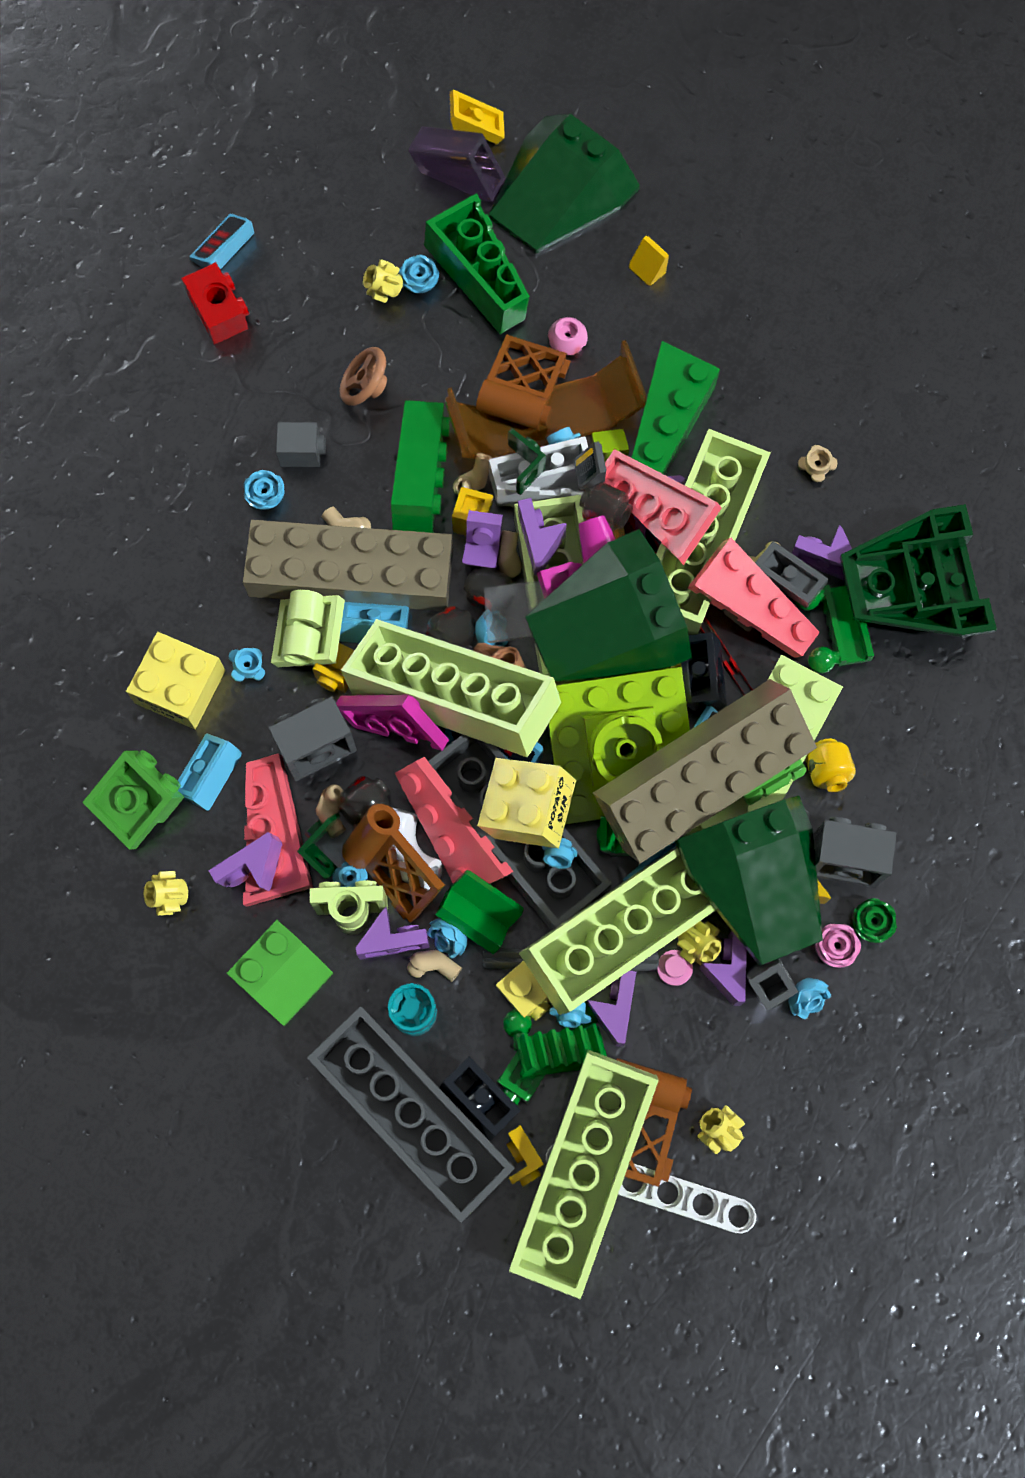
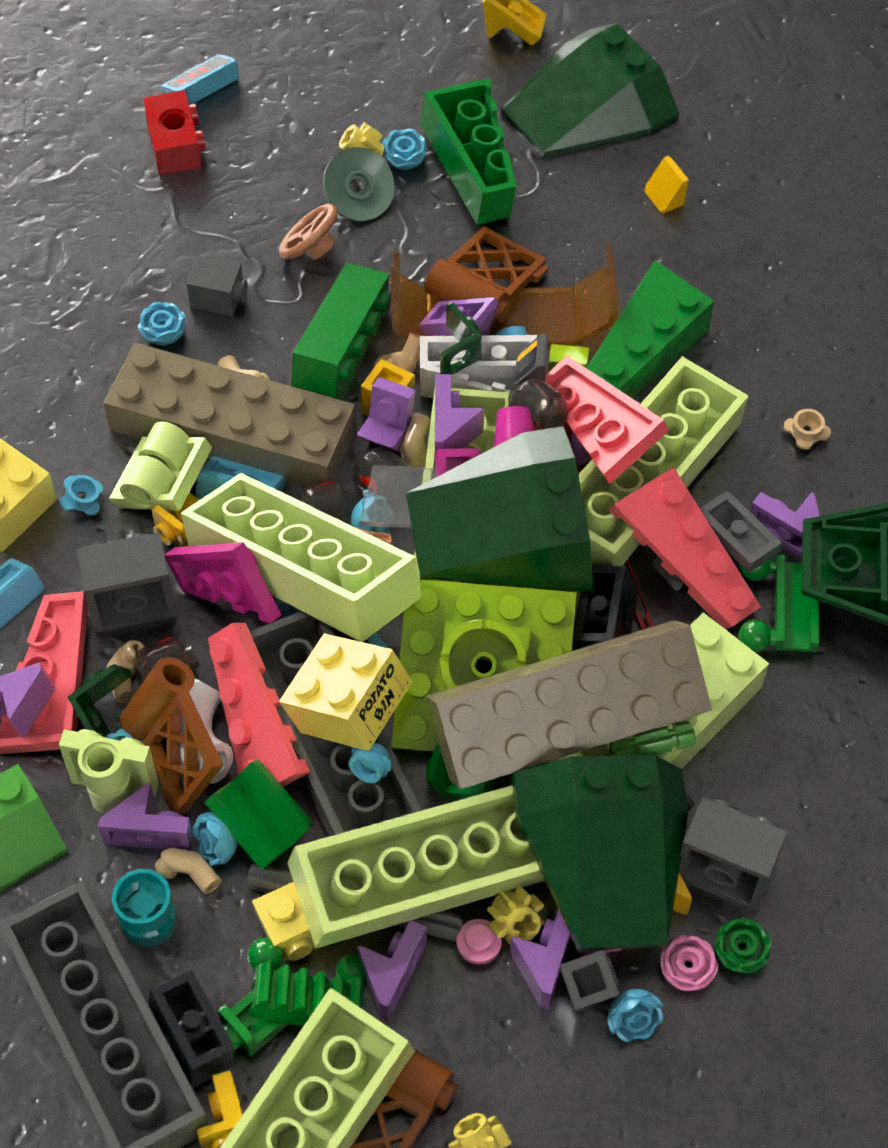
camera: 15 degrees right, 15 degrees down
clear purple slope [408,126,506,202] -> none
bright pink plate [548,317,588,355] -> none
medium azure plate [550,1002,591,1028] -> none
yellow head [805,738,856,792] -> none
none -> sand green dish [323,147,395,221]
none -> medium lavender slope [419,297,499,336]

